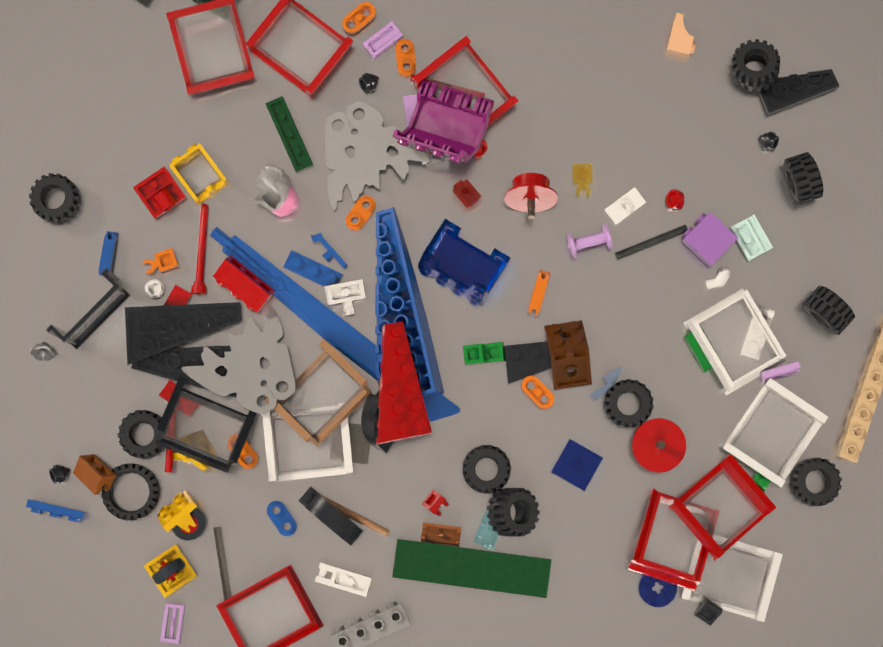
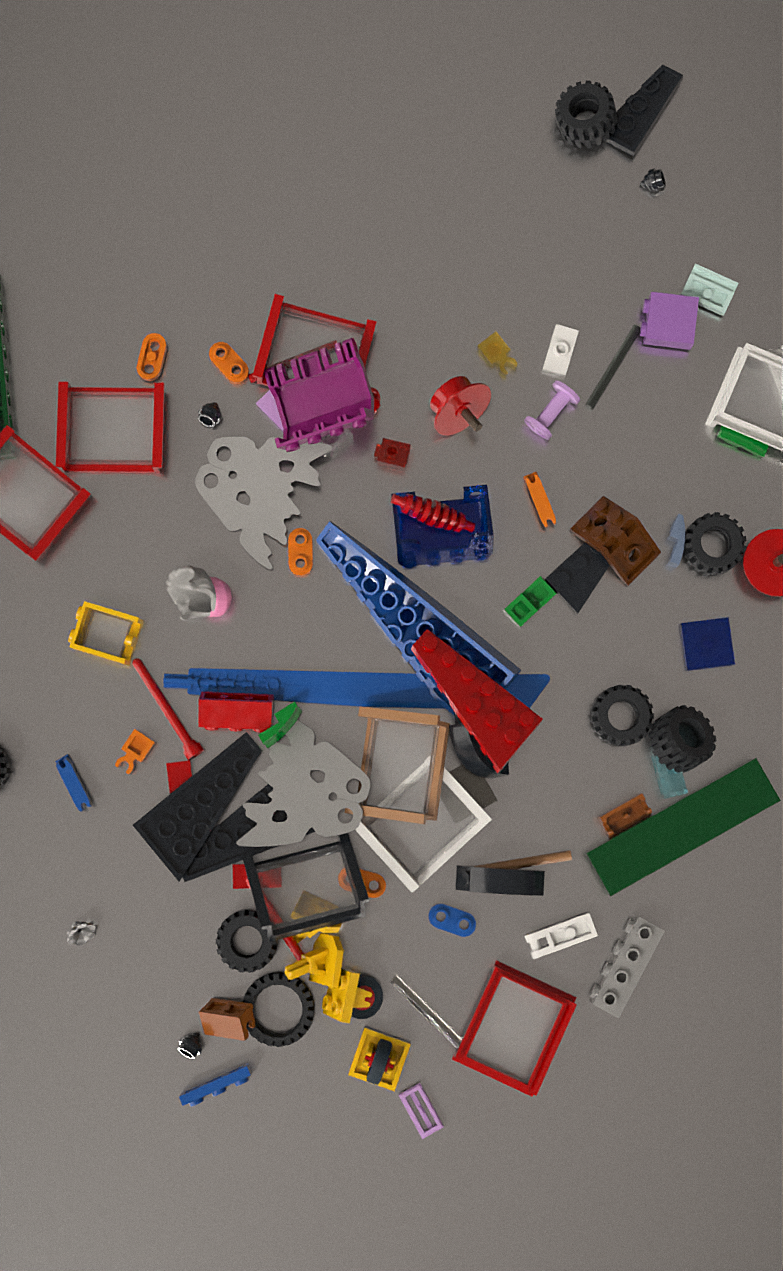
camera: 35 degrees left, 0 degrees up
black piece [46,268,130,349] -> none
red plate [133,166,186,219] -> none
white plate [145,279,164,298] -> none
dark green tile [265,96,313,173] -> none
blue plate [283,250,343,287] -> none
blue piece [311,233,348,269] -> none
white plate [324,279,366,316] -> none
lavender tile [362,21,404,59] -> none
red tile [421,489,449,516] -> none
orange plate [521,376,554,409] -> none
light nougat arch [666,13,696,58] -> none
red tile [666,189,685,209] -> none
white arm [705,266,730,290] -> none
black tyre [783,152,824,204] -> none
none -> green slope [258,701,302,748]
none -> yellow piece [284,933,344,988]
none -> red piece [391,494,475,532]

